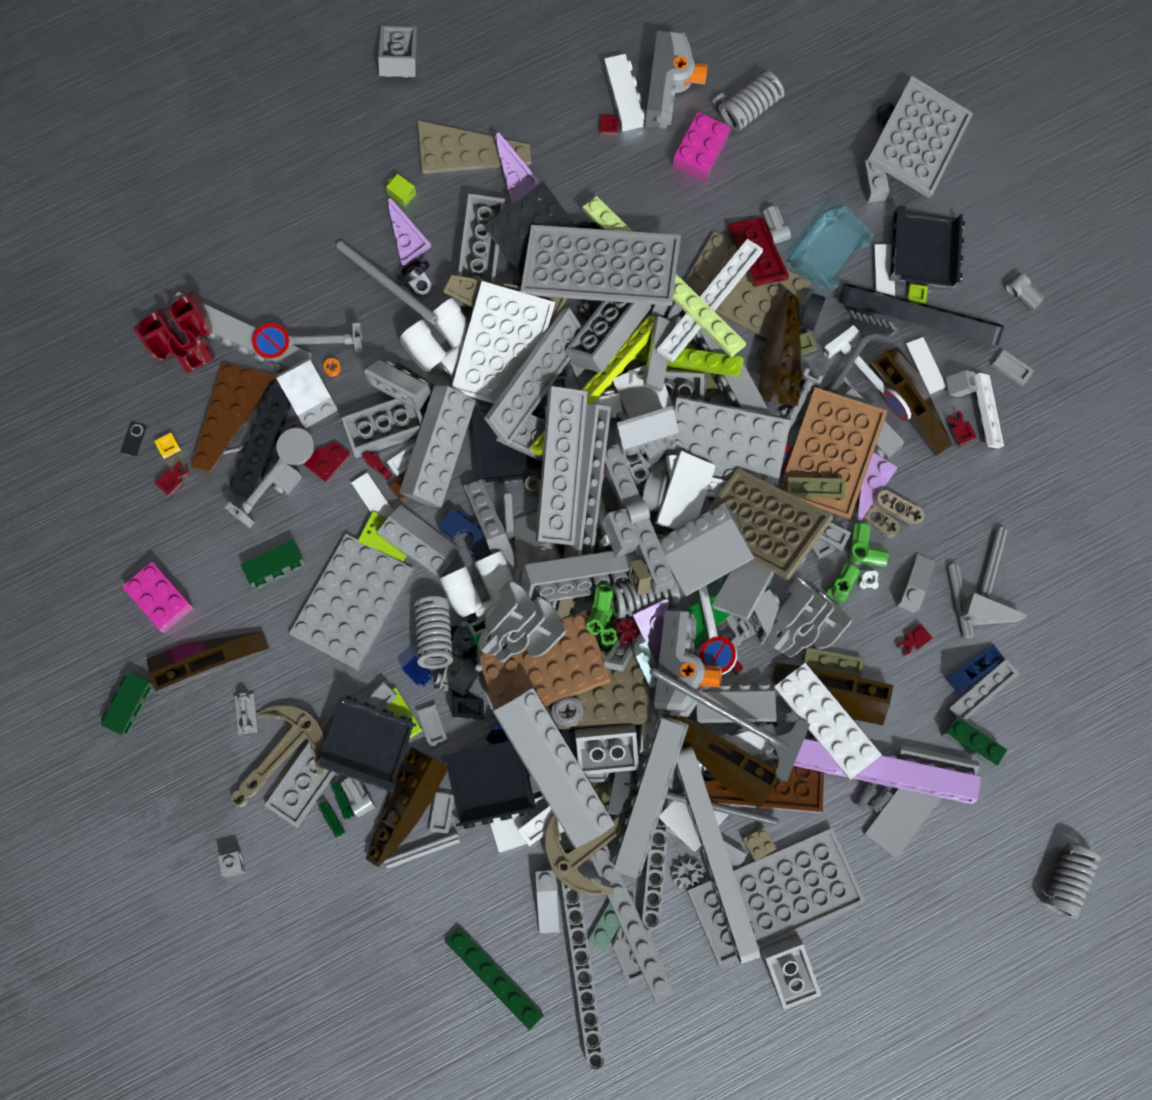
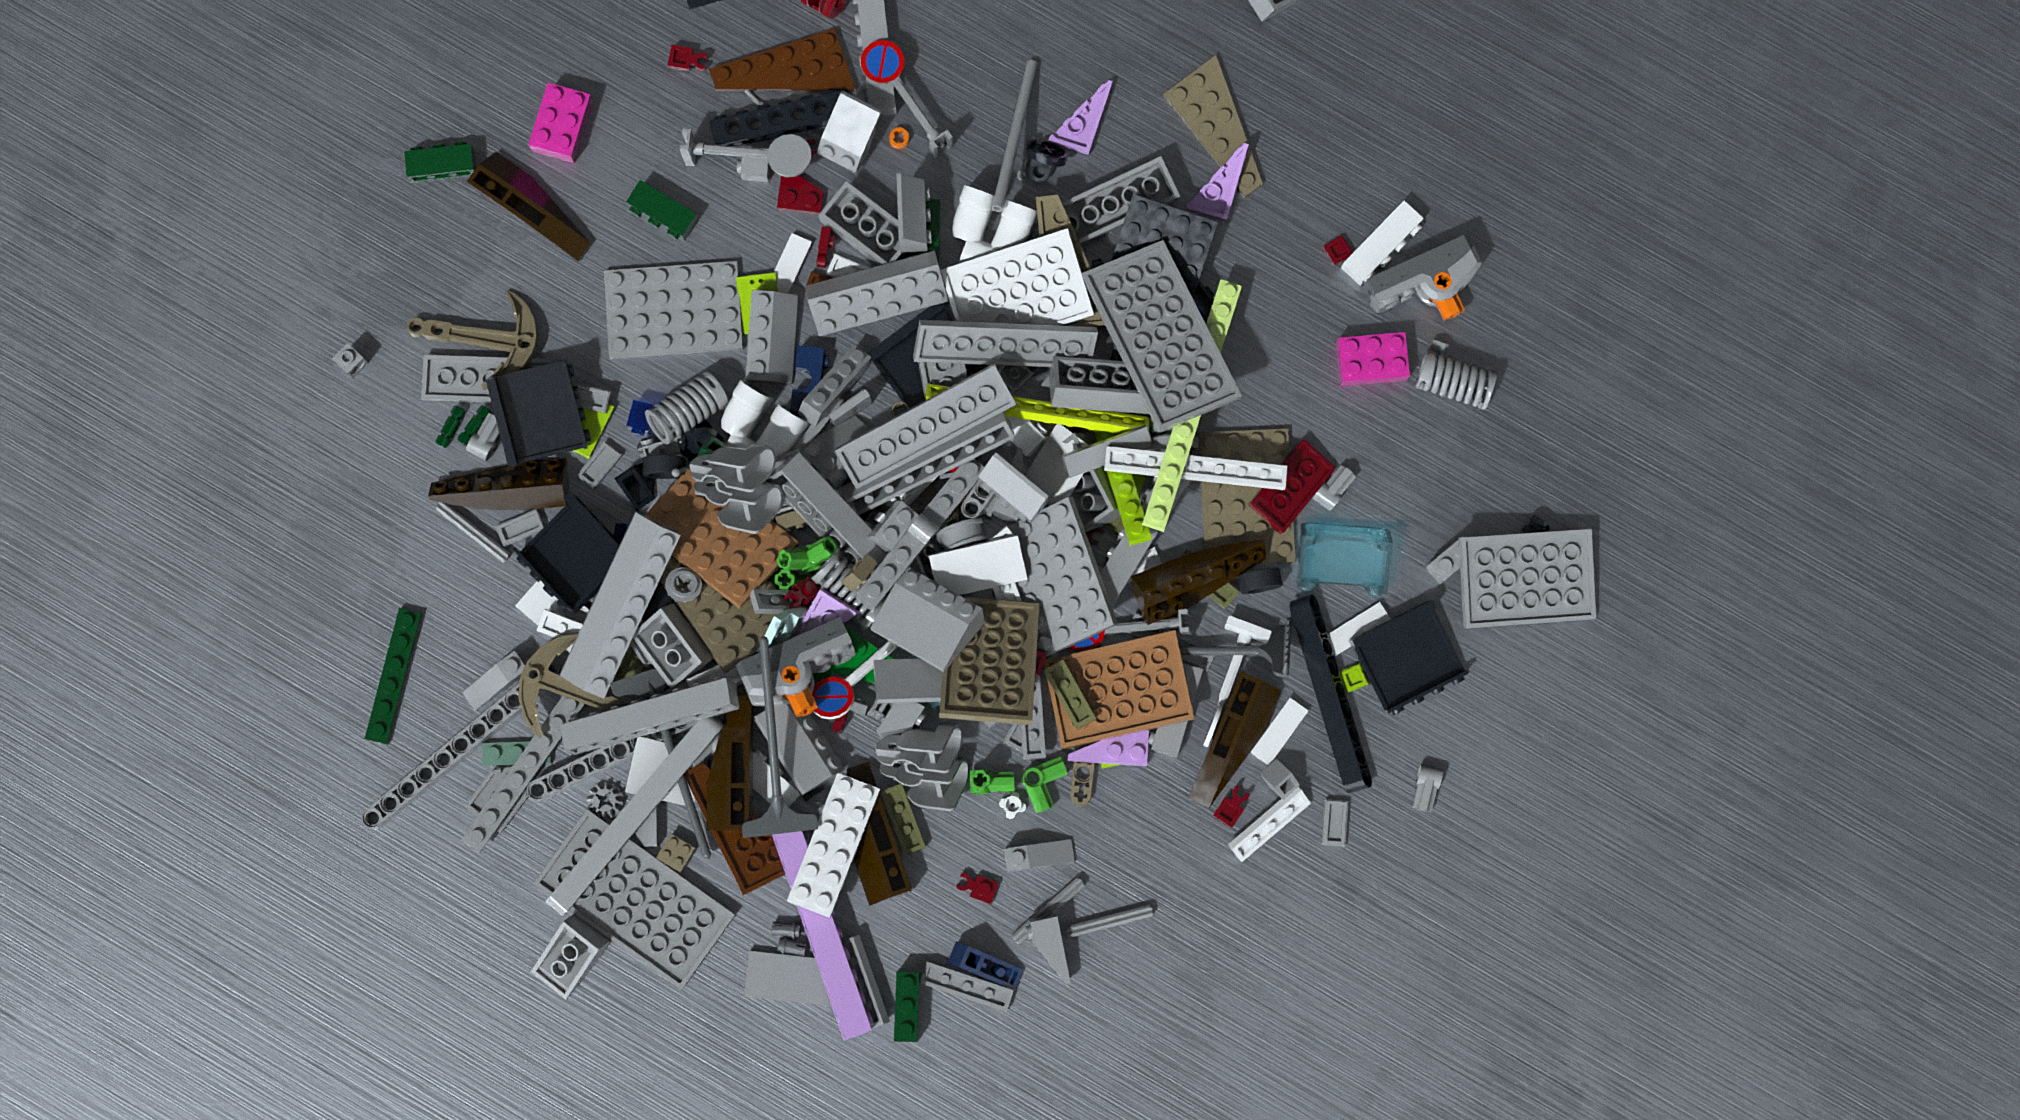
camera: 60 degrees right, 5 degrees up
yellow plate [154,433,181,459] -> none
light grey hinge [234,693,258,735] -> none
lime brick [386,174,416,207] -> none
dark tan beam [873,490,924,525] -> none

